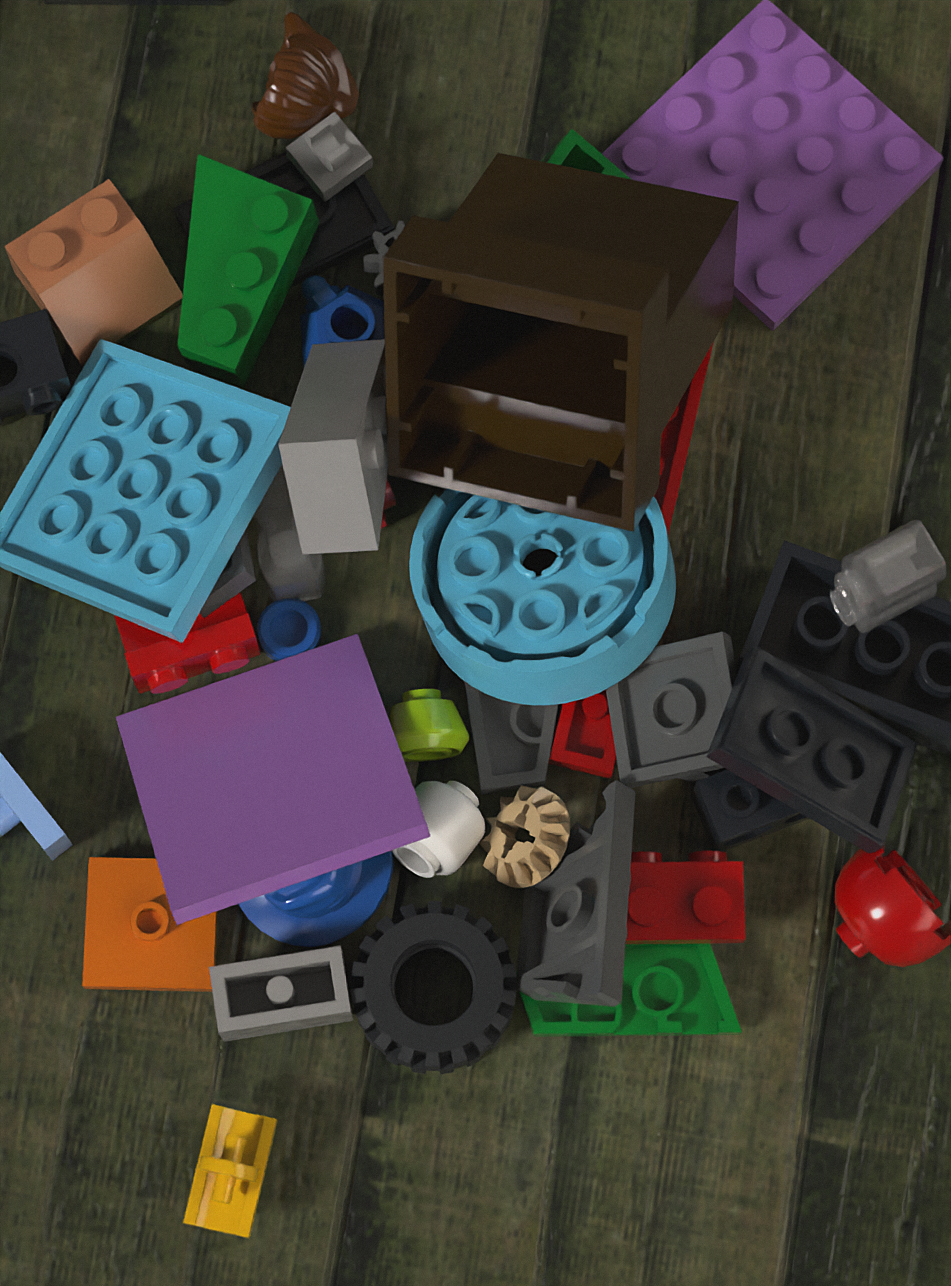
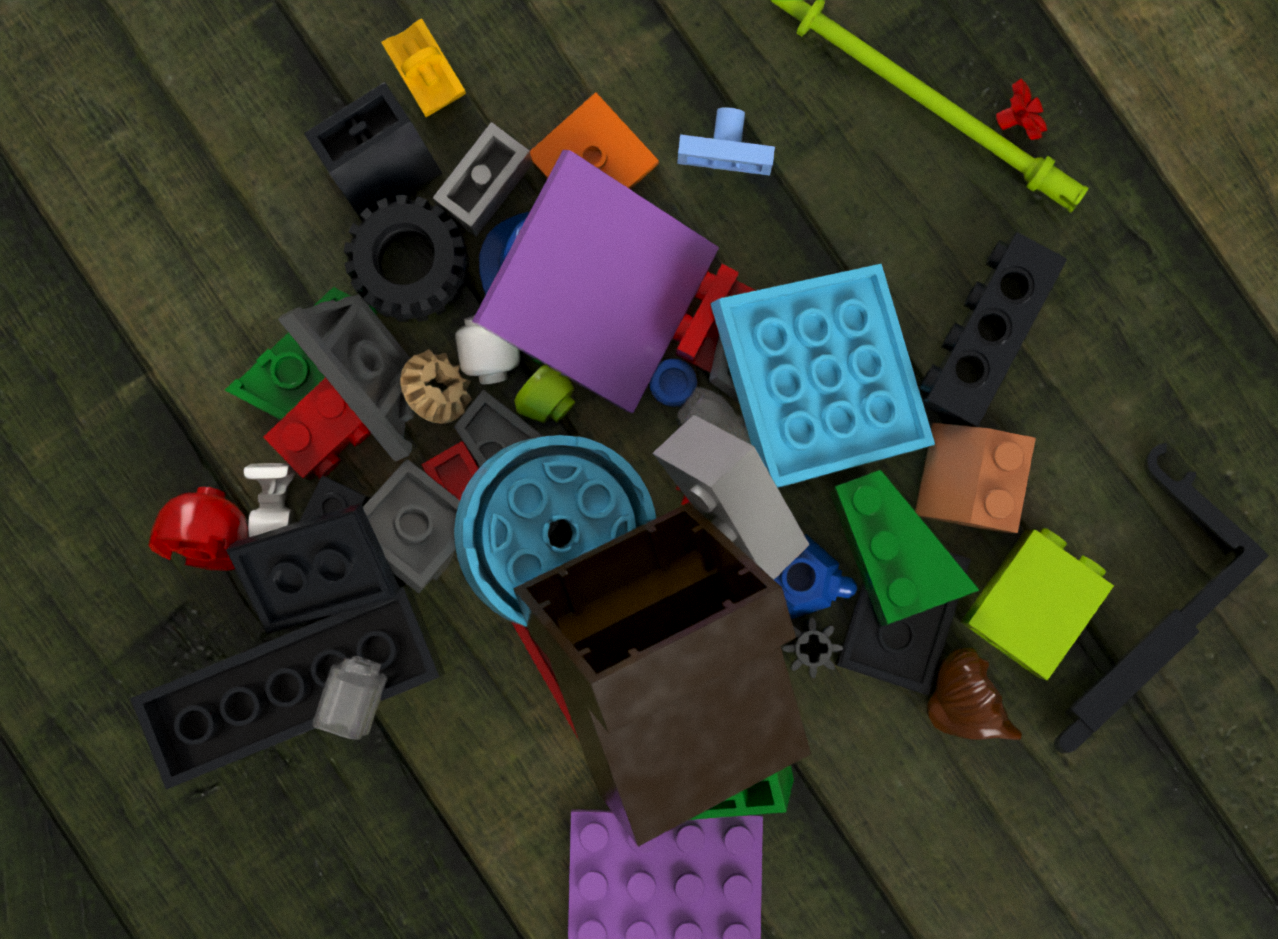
camera: 140 degrees right, 10 degrees up
light grey tile [286,112,373,202] -> none
none -> white leg [244,463,296,537]
none -> black slope [304,82,443,221]
none -> lime brick [960,528,1114,680]

